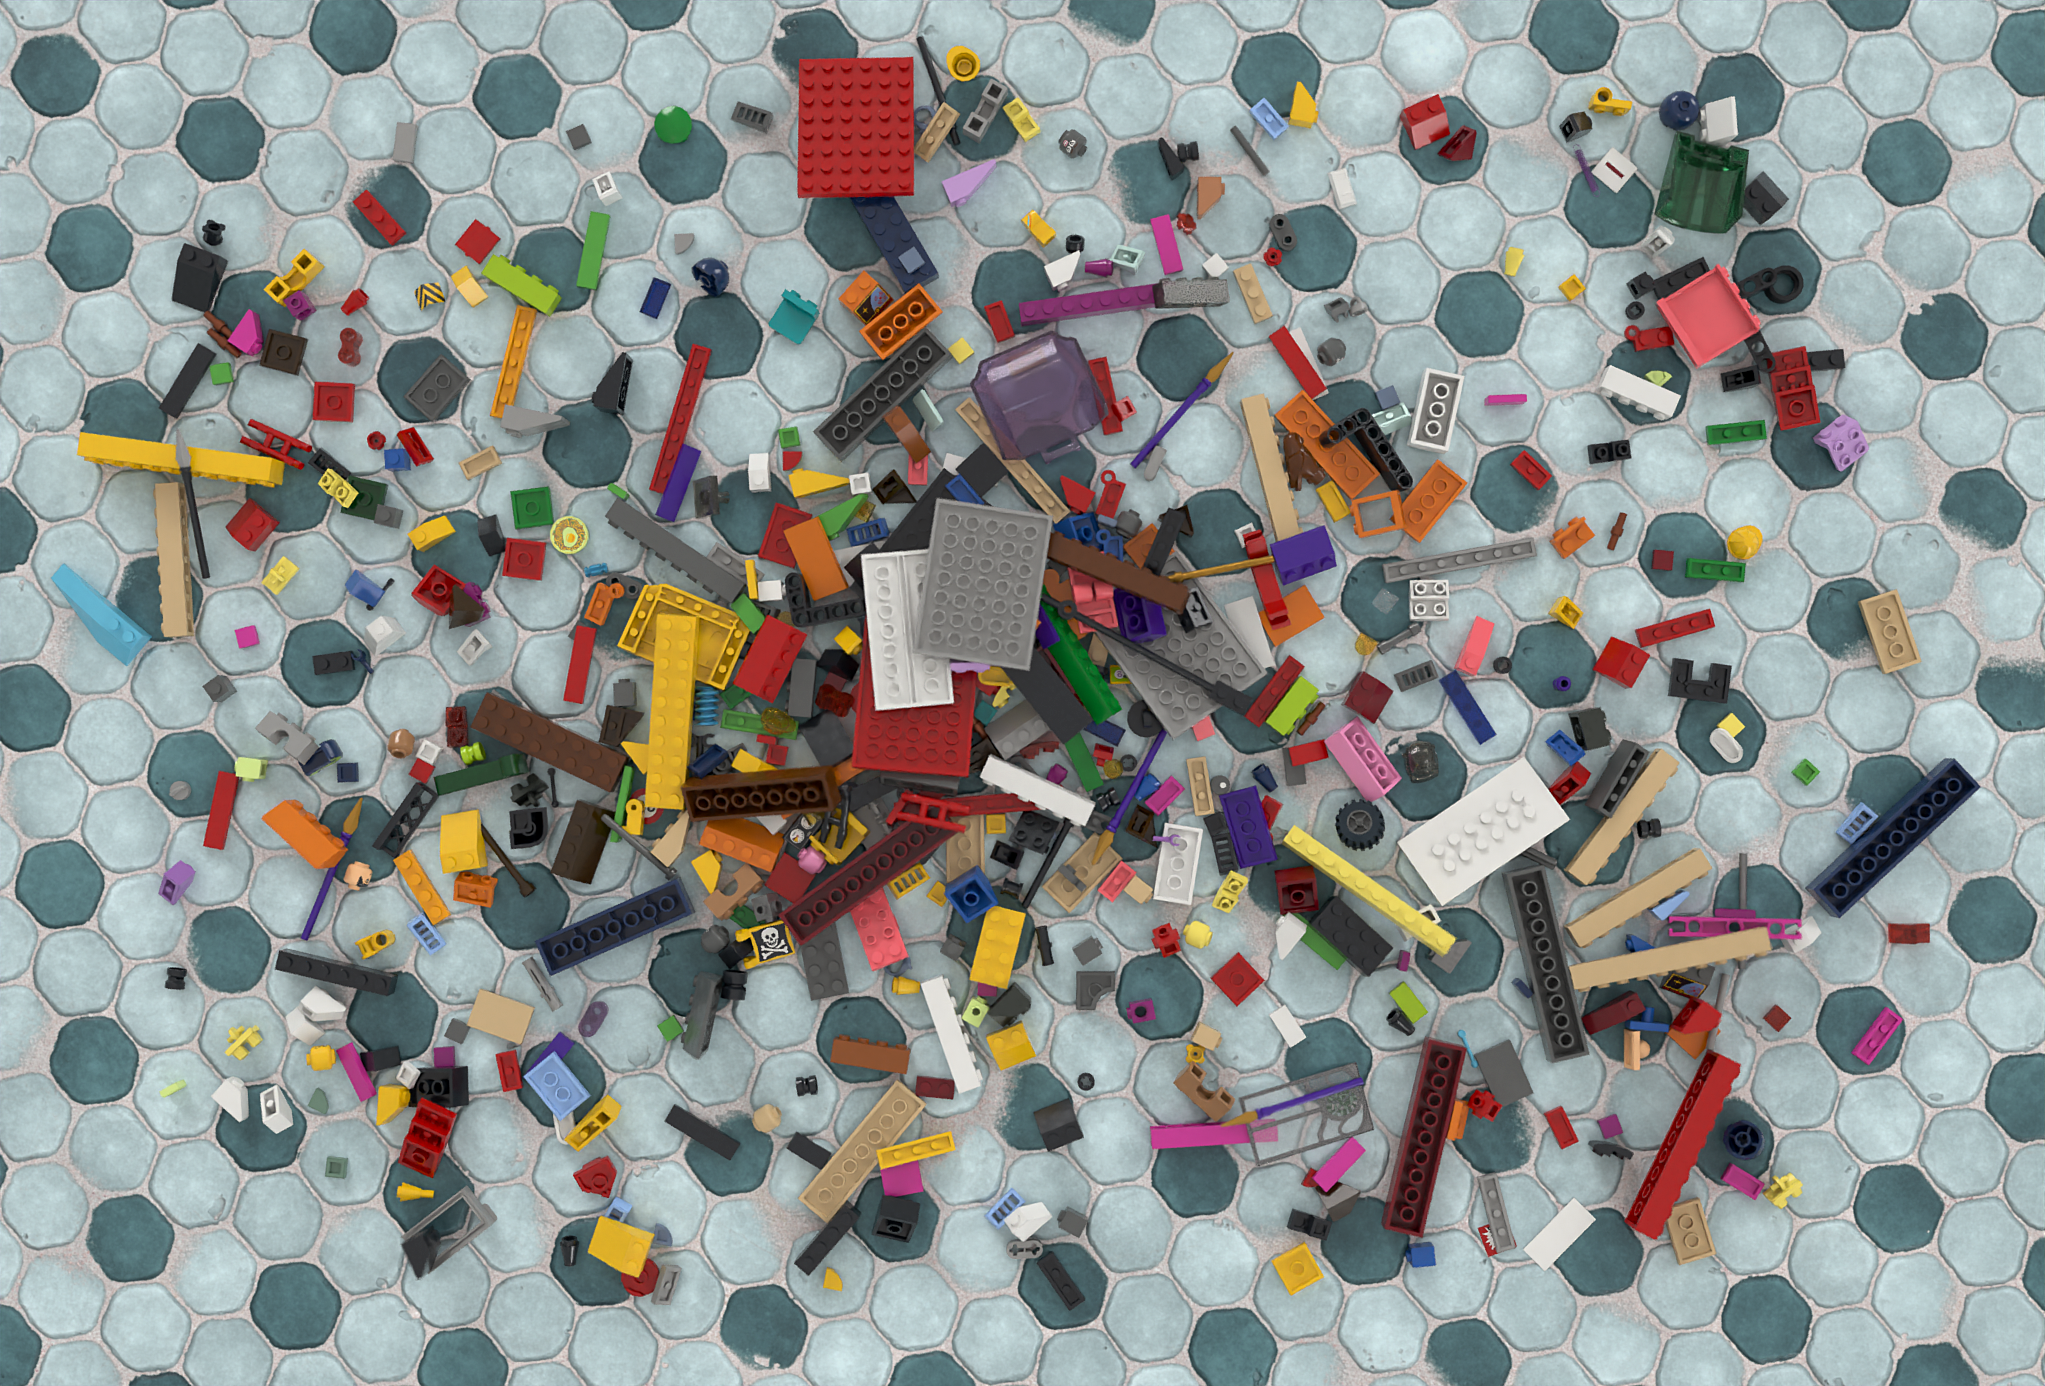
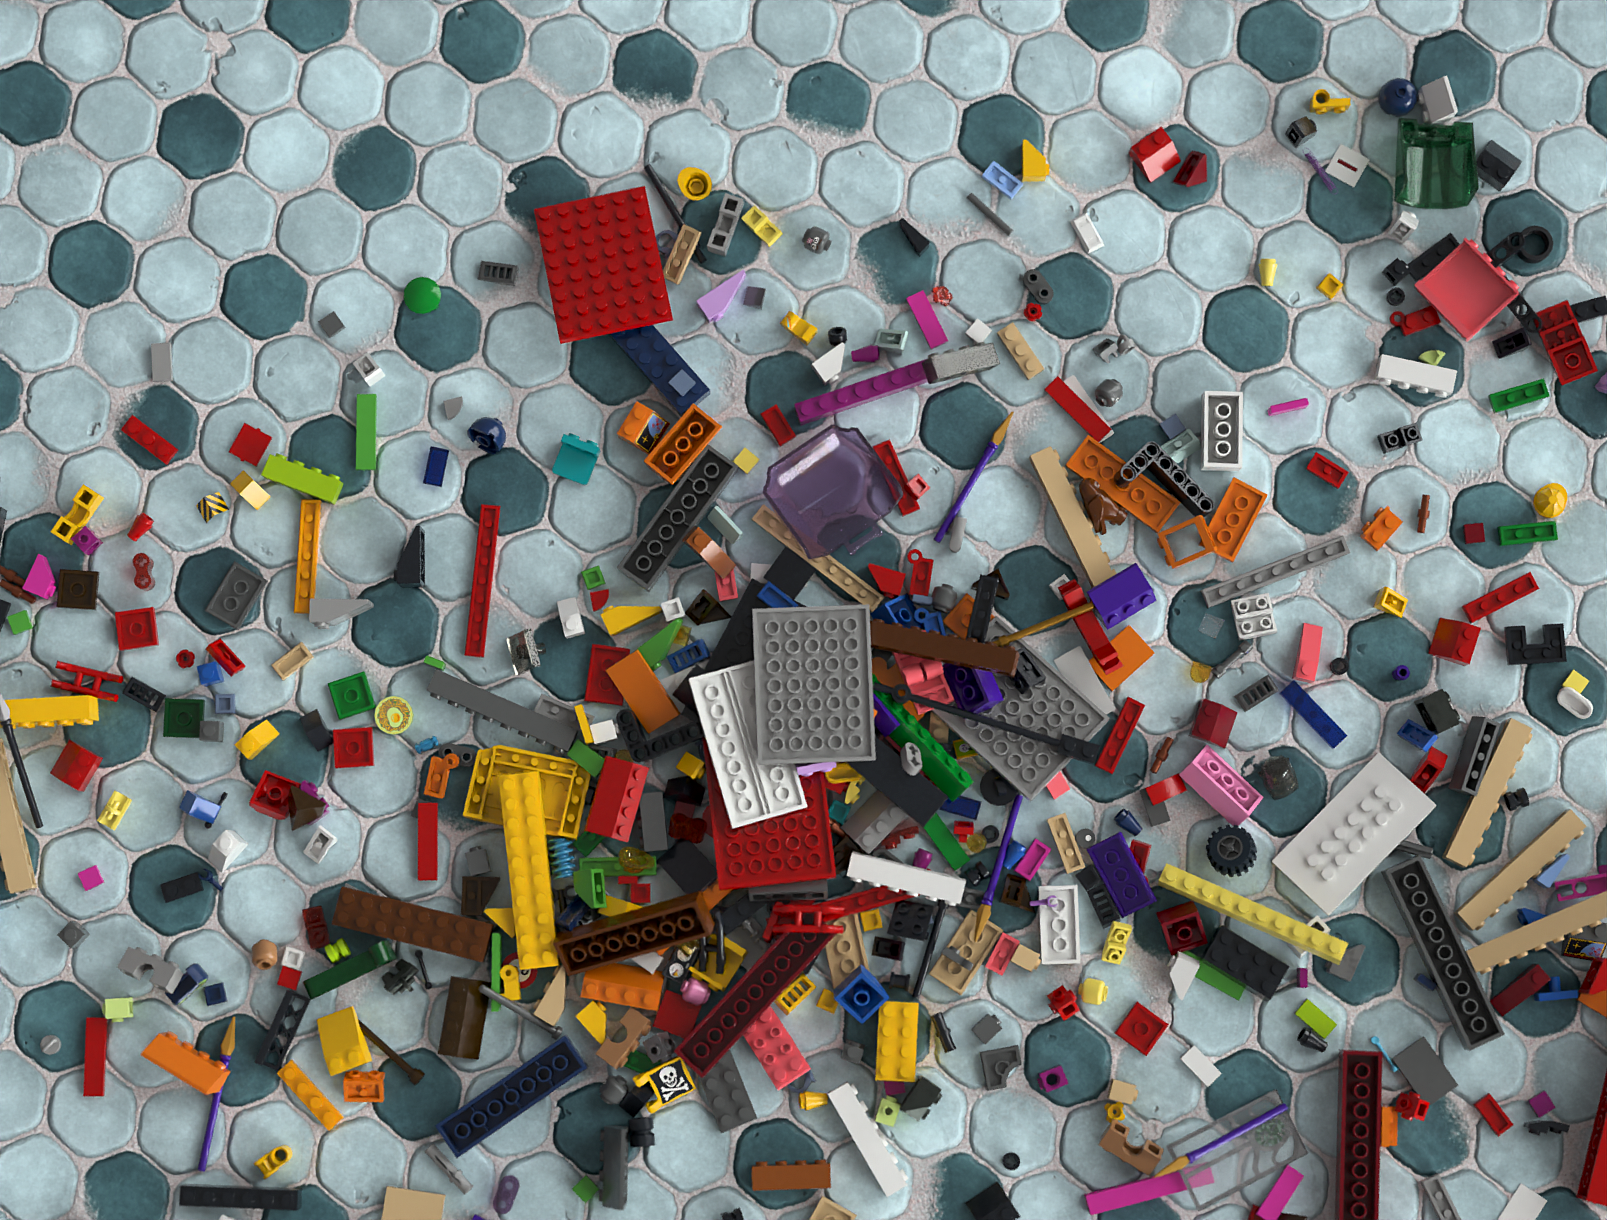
camera: 15 degrees left, 5 degrees down
medium lavender slope [158,860,196,905] -> none
light yellow slope [318,468,358,508] -> none
light nougat head [343,861,373,891] -> none
light blue slope [407,911,446,955] -> none
black brick [509,807,548,849] -> none
dark purple tile [655,444,702,522] -> none
dark red plate [915,1075,955,1100] -> none
yellow slope [986,1020,1036,1071] -> none
black wheel [1177,141,1199,163] -> none
nougat slope [1197,177,1225,219] -> none
lime brick [1264,676,1319,736] -> none
yellow tile [1315,480,1351,523] -> none
light nougat tile [1624,1029,1650,1070] -> none
none -> sand blue tile [215,694,236,714]
none -> bright green slope [573,869,607,908]
none -> dark grey slope [743,286,766,309]
none -> light grey beam [900,743,922,775]

